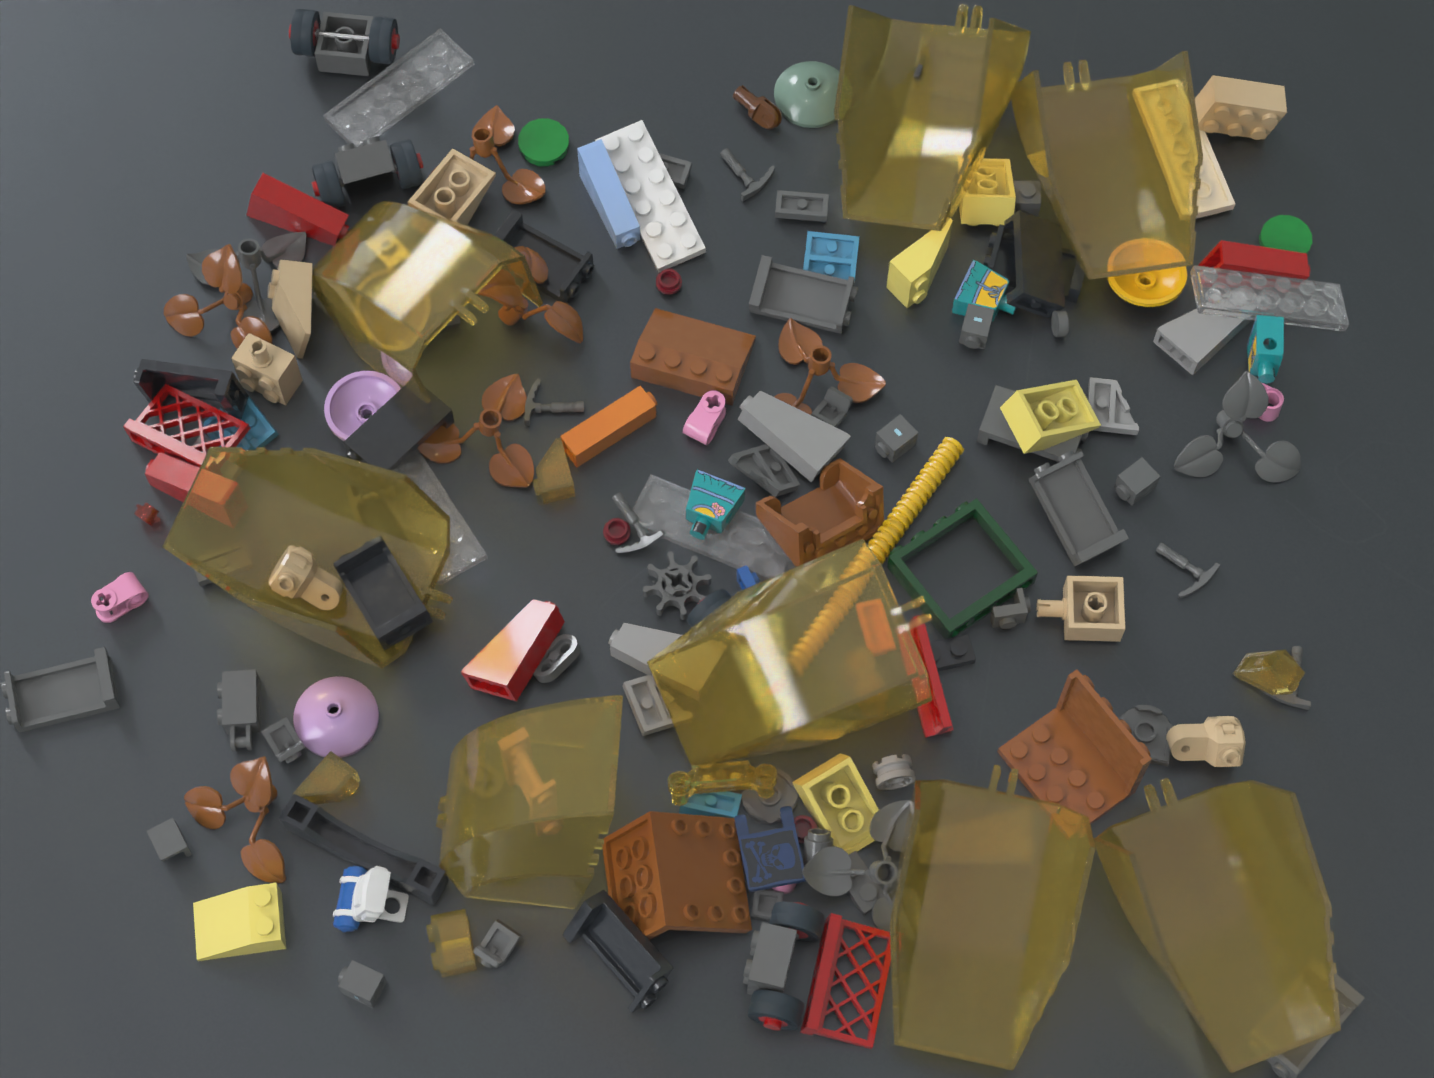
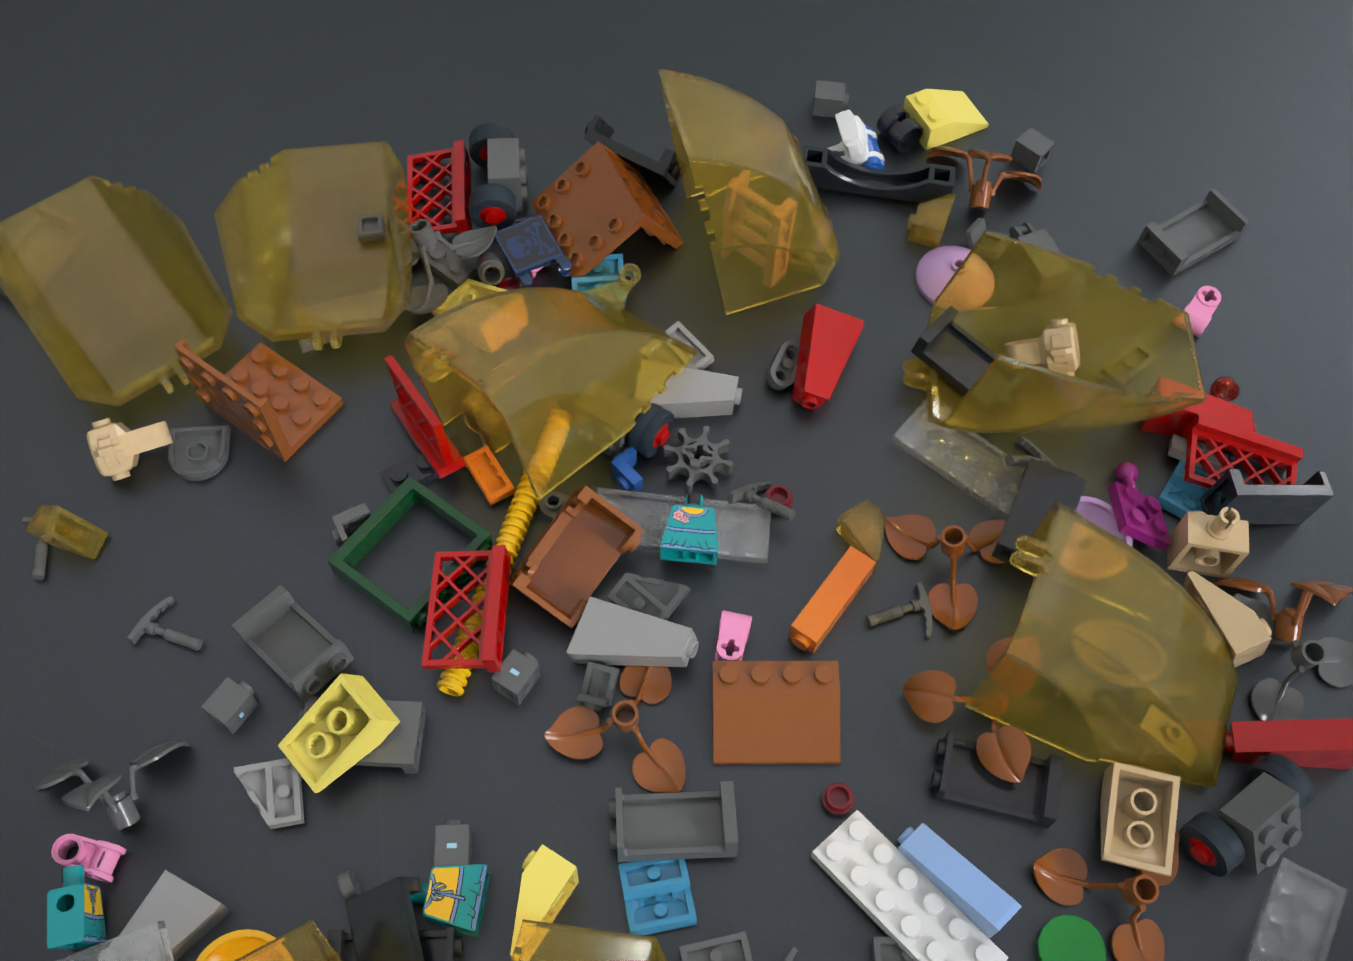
camera: 160 degrees right, 5 degrees down
tan brick [1036,576,1125,642] -> none
none -> dark grey tile [357,213,385,242]
none -> red fence [421,545,511,672]
none -> black wheel [876,104,923,152]
none -> magenta plate [1107,462,1171,551]

